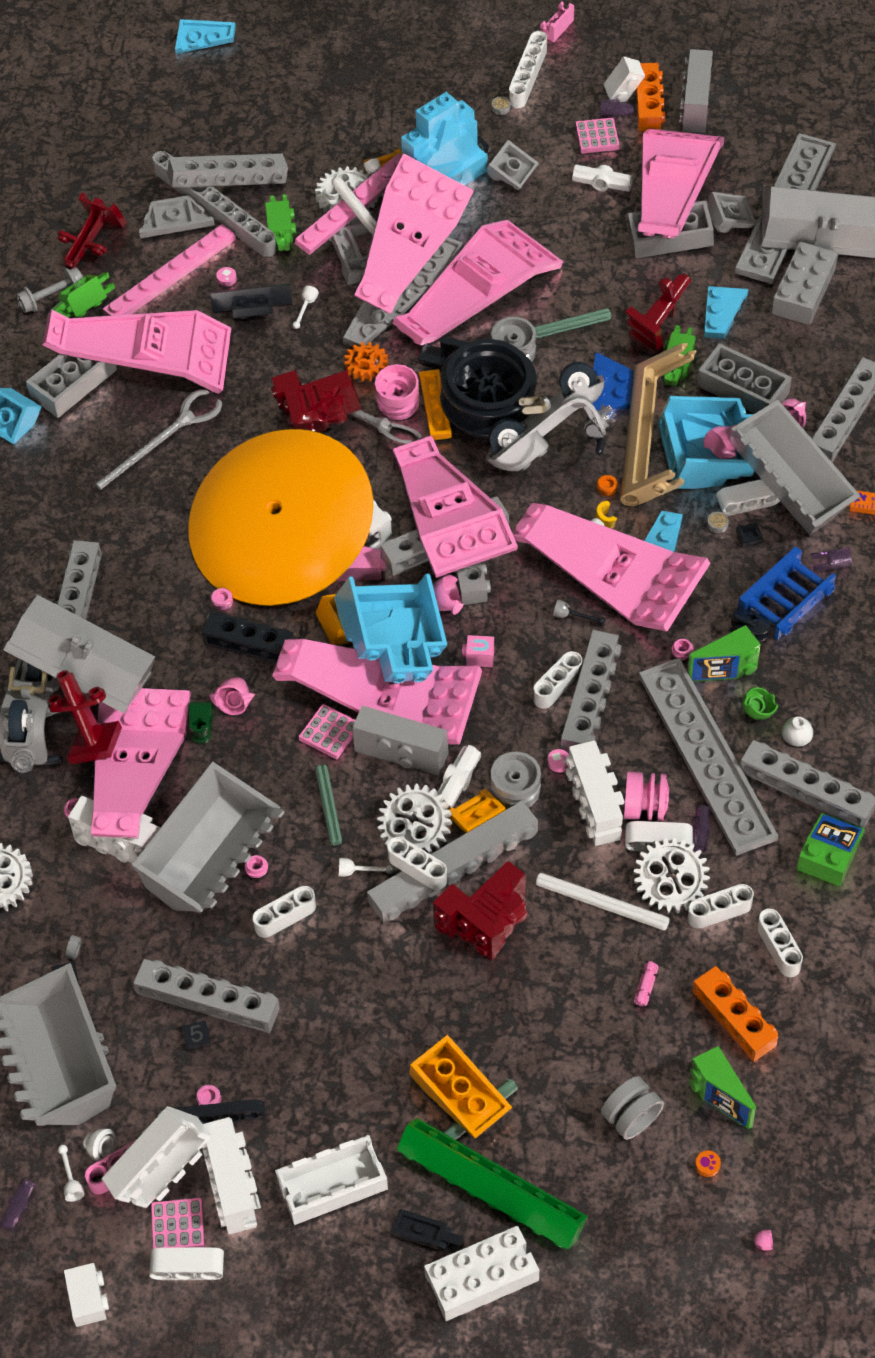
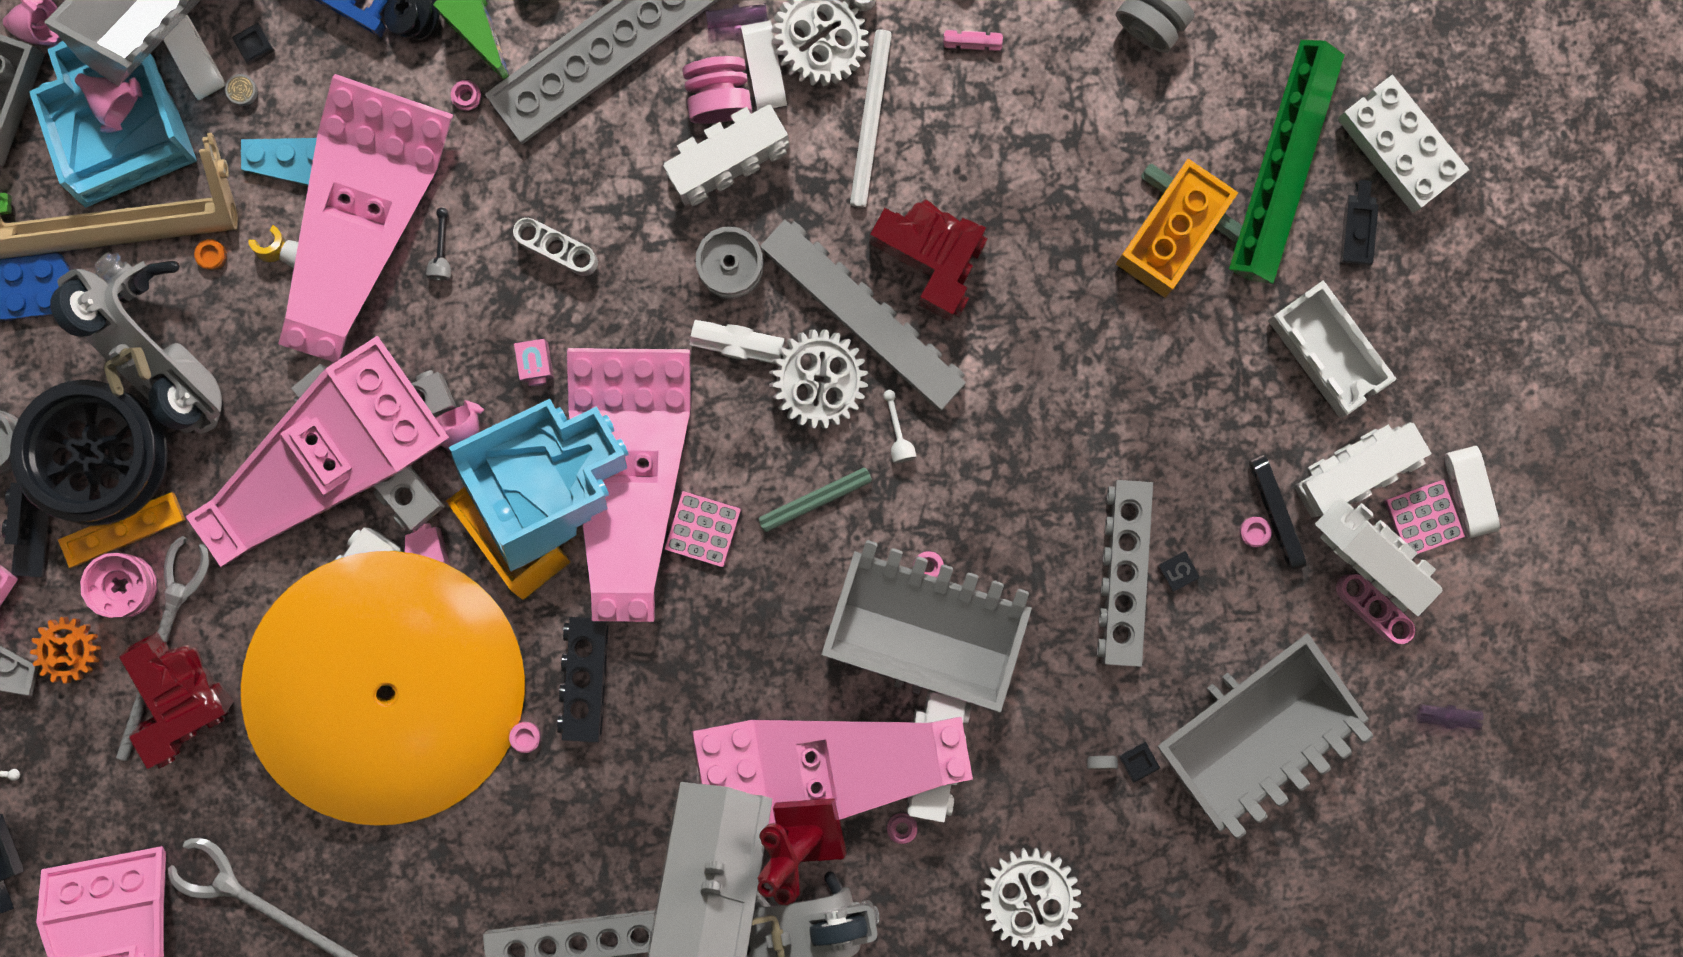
camera: 105 degrees left, 30 degrees up
white hinge [58,1145,85,1202] -> none
white brick [64,1263,109,1327] -> none
white brick [83,1129,117,1162] -> none
dark green piece [189,701,213,745] -> none
bright pink hat [209,677,255,715] -> none
white beam [253,886,316,938] -> none
light grey brick [352,706,448,776] -> none
white beam [387,837,447,890] -> none
light orange plate [448,788,505,833] -> none
bright pink tile [548,749,569,773] -> none
light grey brick [561,630,622,752] -> none

